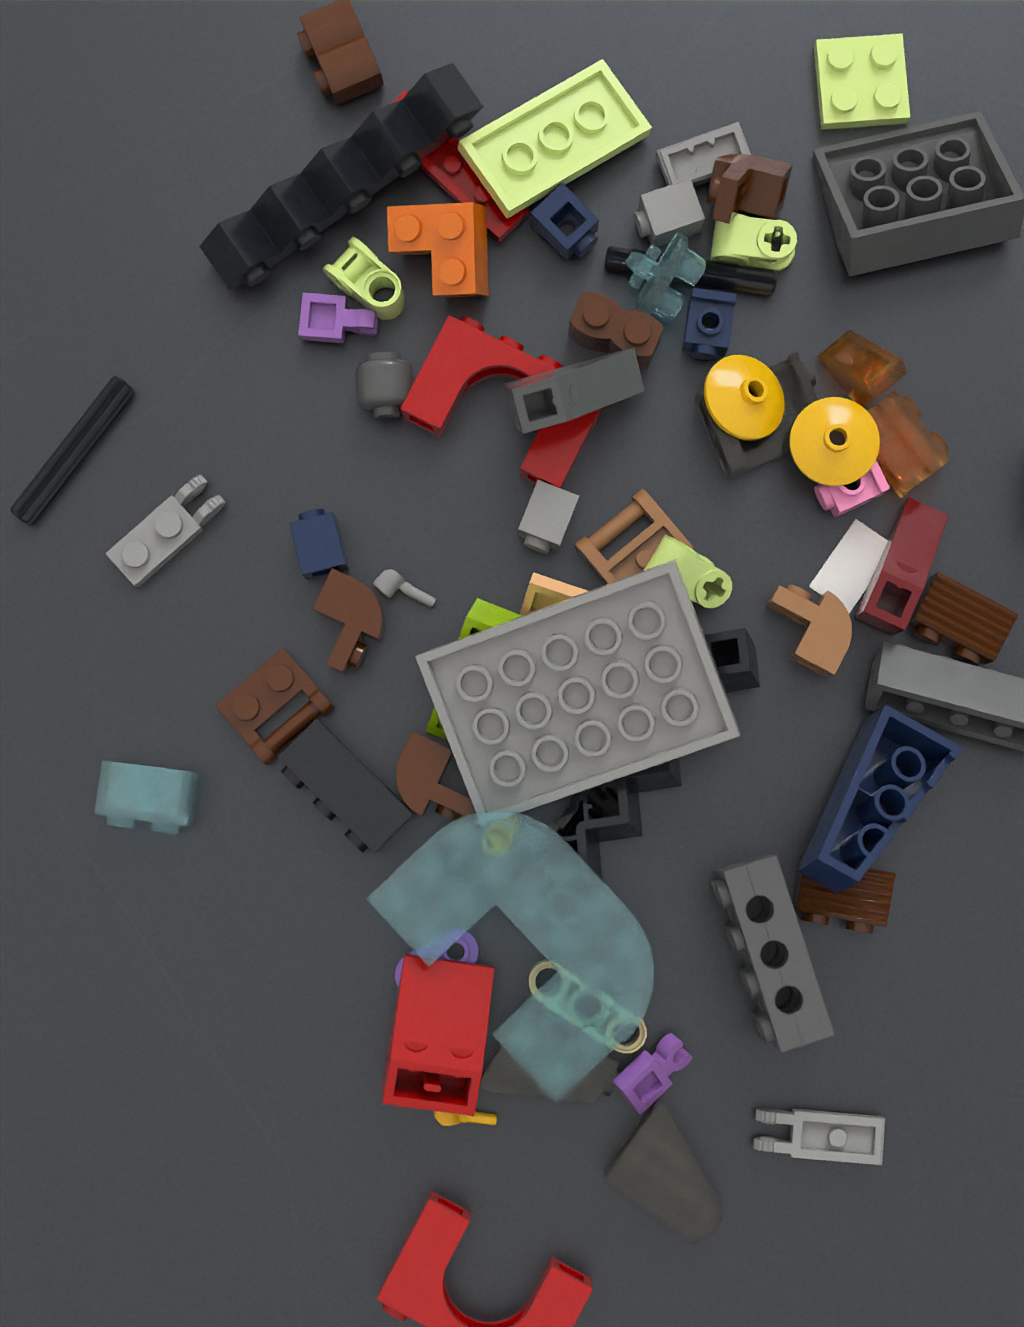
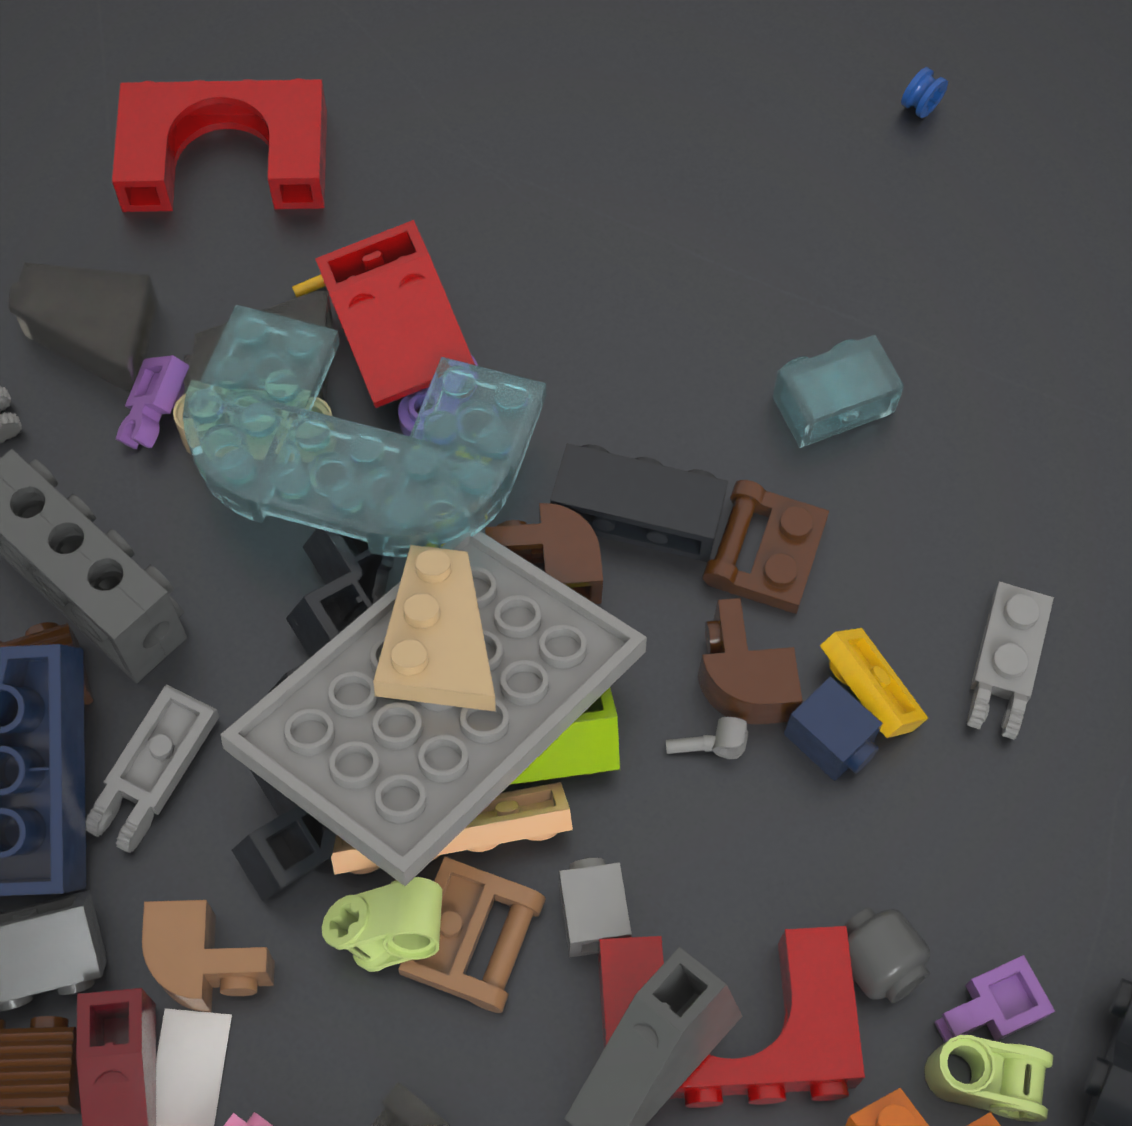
camera: 145 degrees right, 20 degrees down
none -> light grey hinge [86,685,220,853]
none -> tan wing [373,545,496,712]
none -> yellow plate [820,628,929,738]

